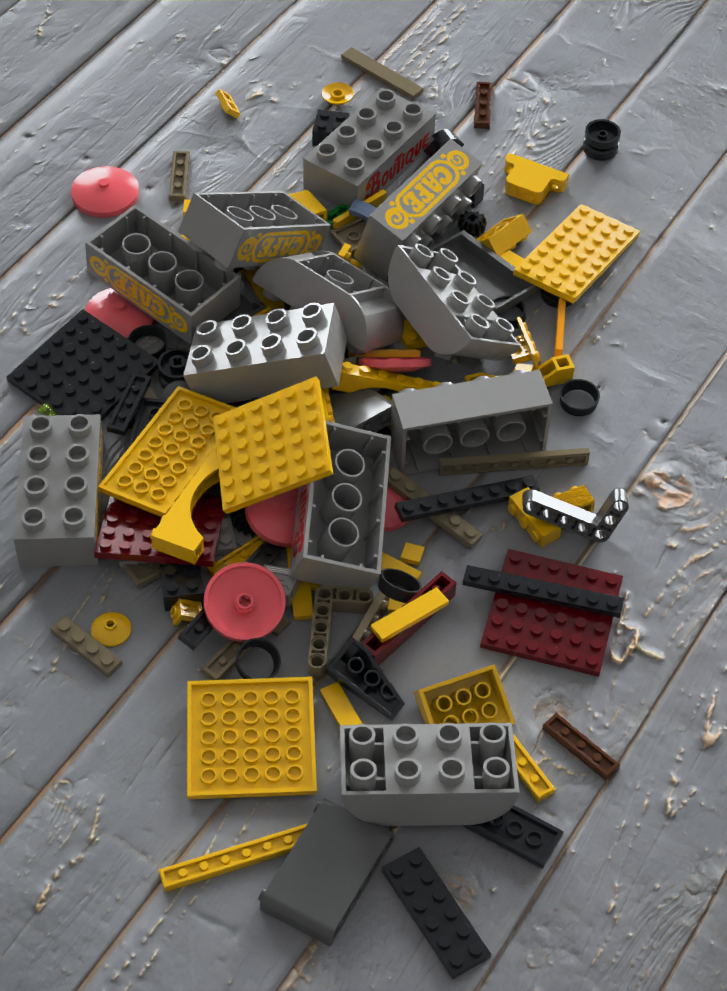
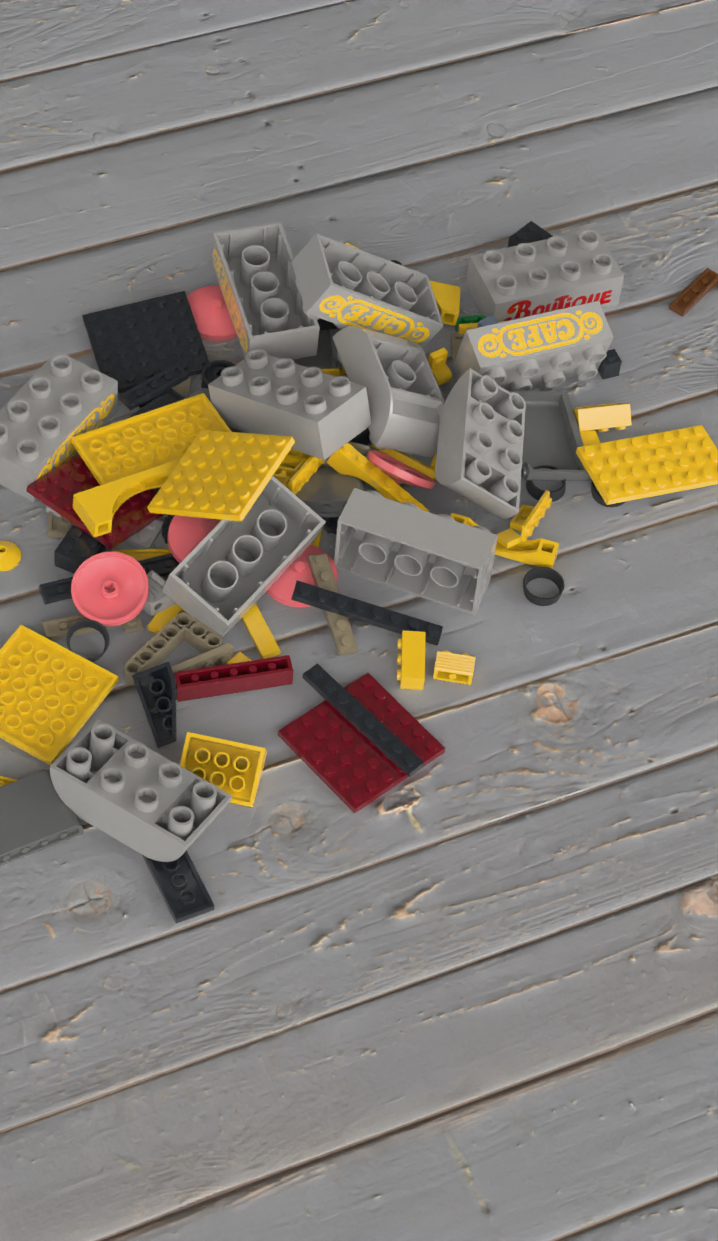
camera: 30 degrees right, 0 degrees up
clear neon green arm [38,404,57,416] -> none
coral dish [71,166,139,218] -> none
black tyre [128,325,167,359] -> none
dark tan tile [169,151,190,201] -> none
yellow bracket [170,598,202,626] -> none
yellow plate [215,89,240,119] -> none
yellow tile [320,682,362,728] -> none
yellow dish [322,82,354,105] -> none
dark tan tile [341,47,423,100] -> none
yellow tile [370,587,449,643] -> none
black tyre [378,568,422,603] -> none
black plate [382,847,491,979] -> none
yellow tile [400,542,425,566] -> none
black brick [424,129,464,158] -> none
dark tan tile [438,448,590,476] -> none
black gear [458,210,487,237] -> none
yellow brick [504,153,569,205] -> none
yellow tile [513,734,556,803] -> none
dark grey beam [522,489,629,542] -> none
reddish brown tile [542,712,620,781] -> none
light orange tile [554,298,566,357] -> none

